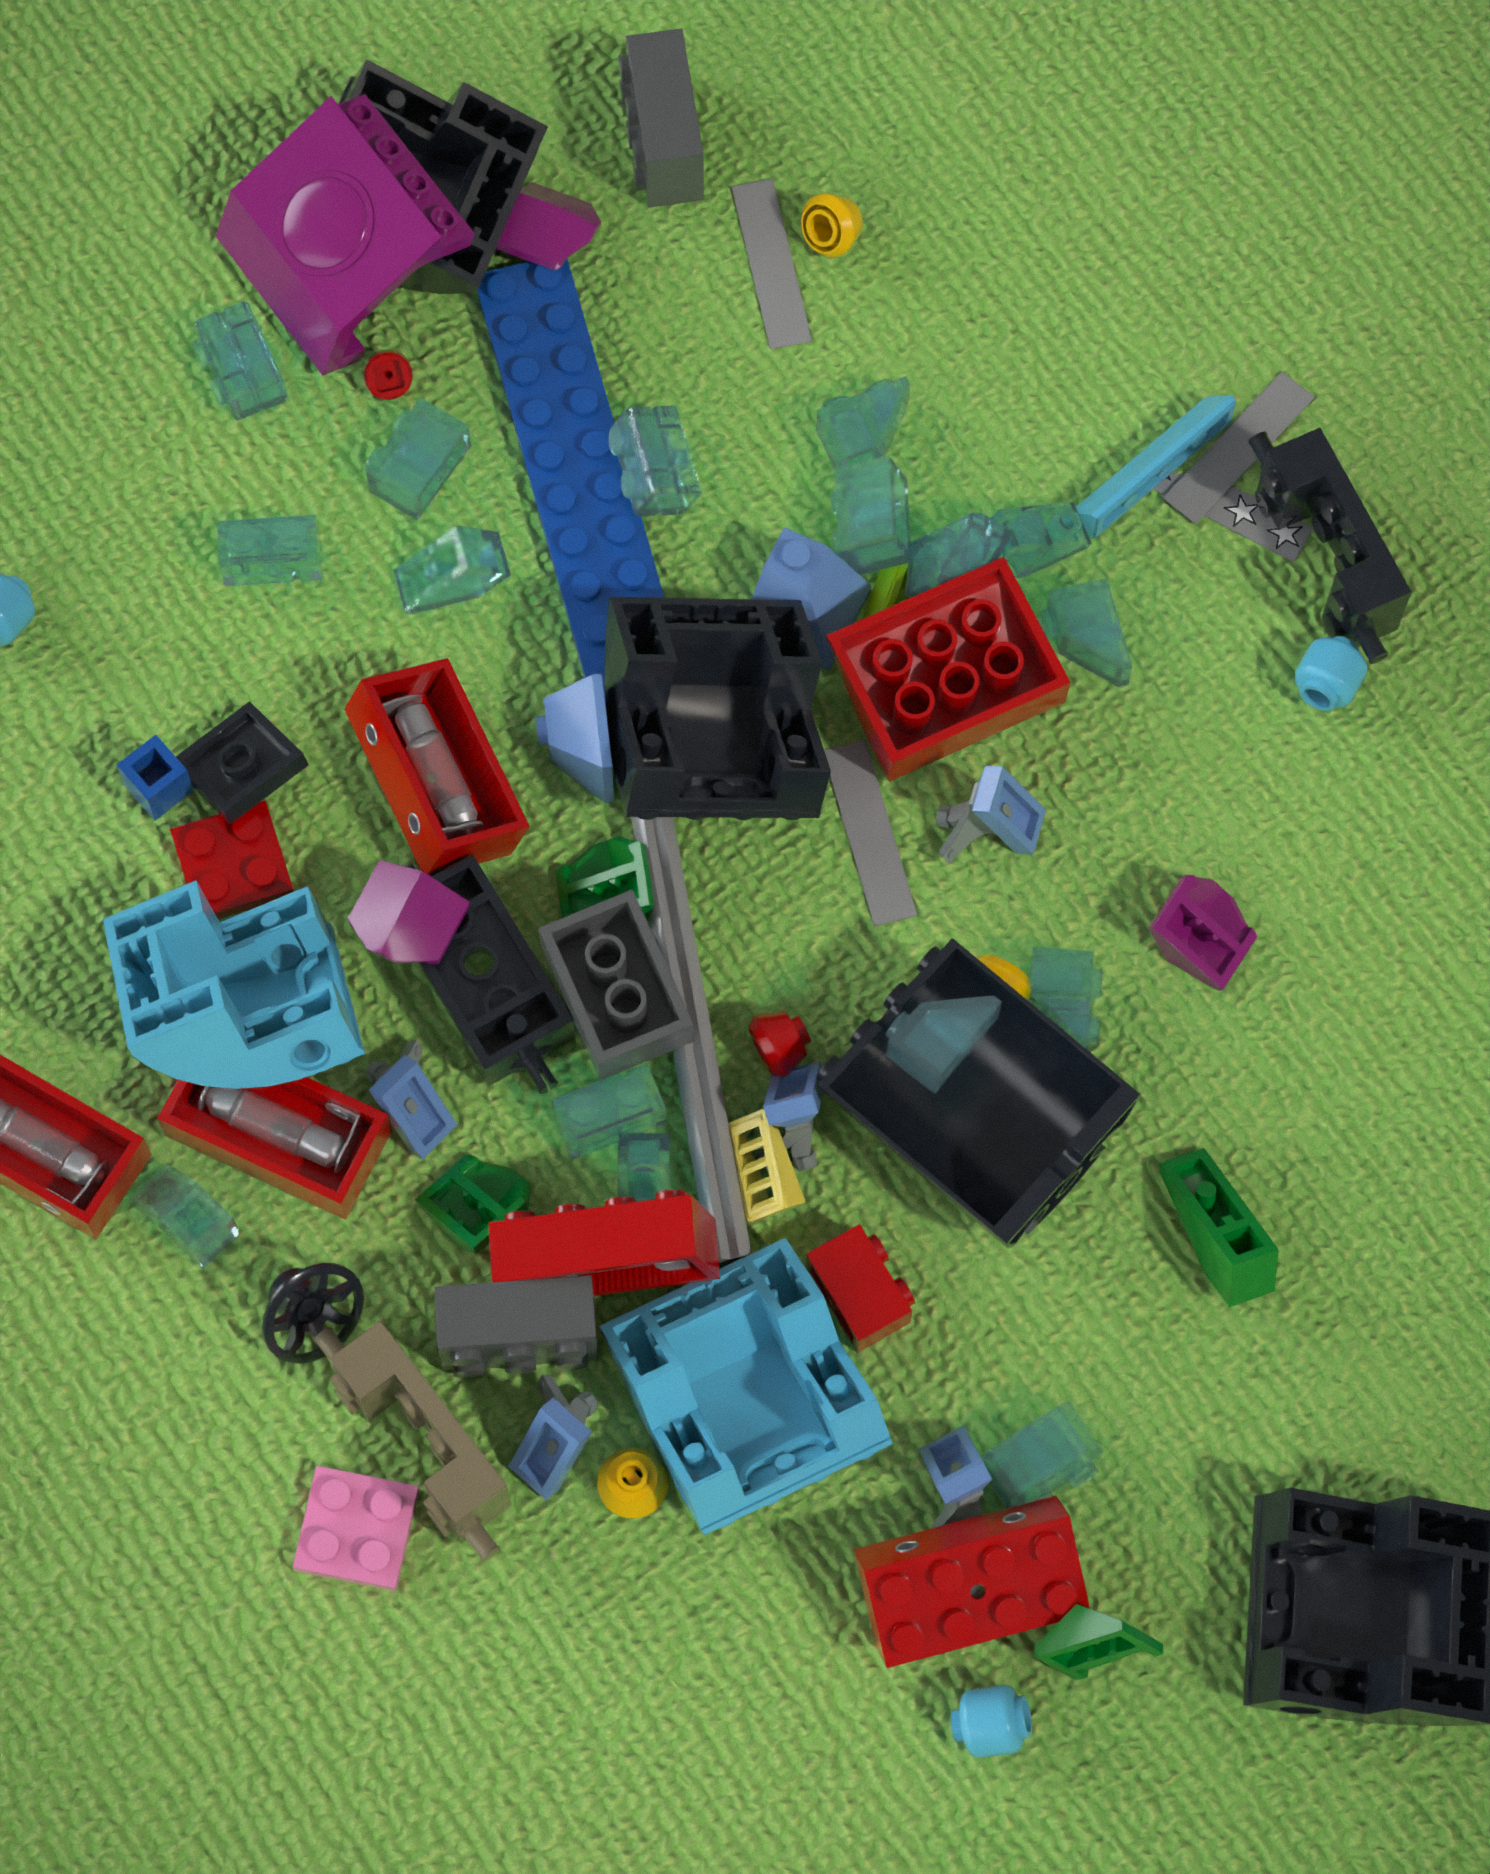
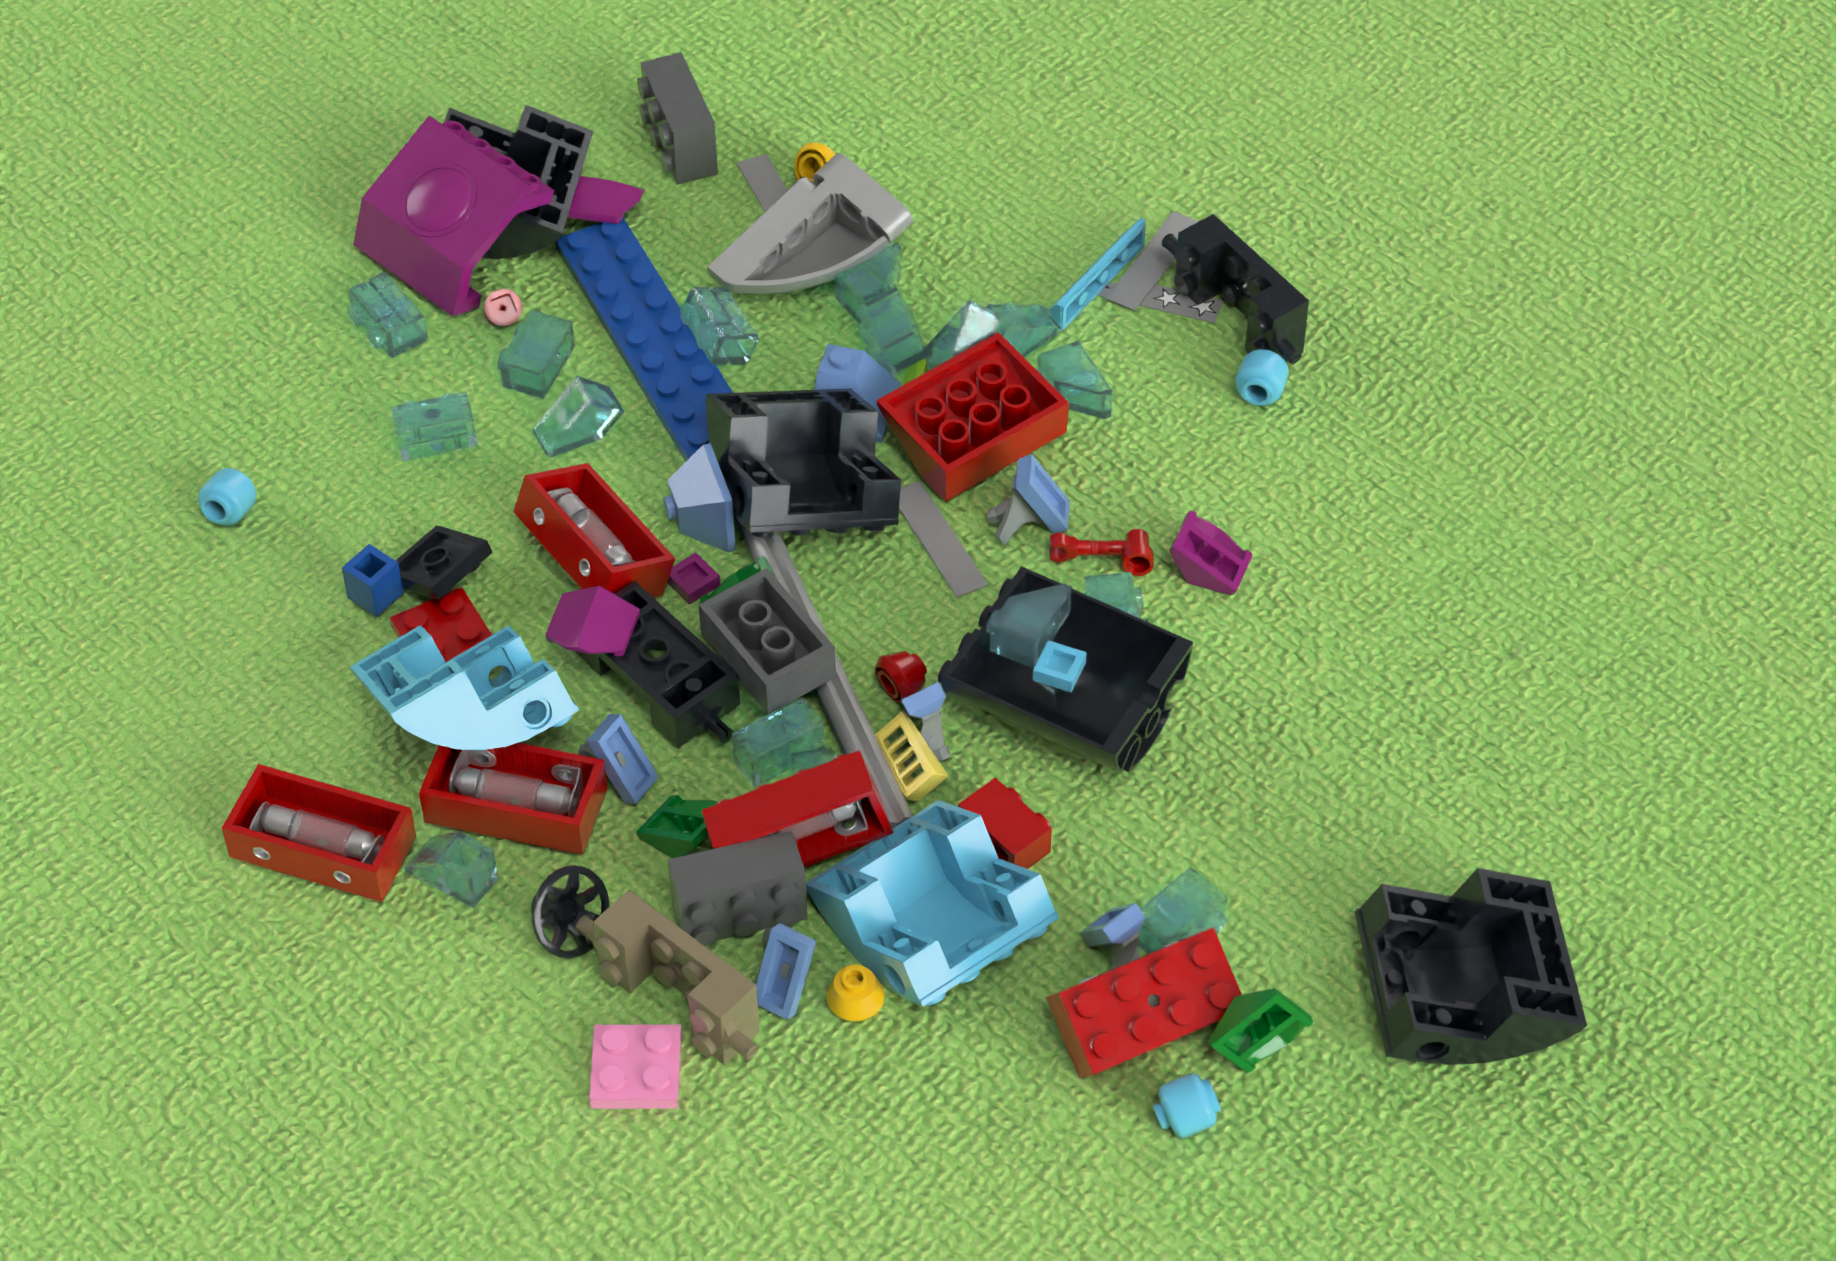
camera: 10 degrees left, 20 degrees down
green slope [1159,1148,1279,1308] -> none
none -> magenta tile [667,552,720,605]
none -> light grey panel [708,153,914,294]
none -> medium azure tile [1033,640,1087,692]
none -> red brick [1050,529,1154,576]

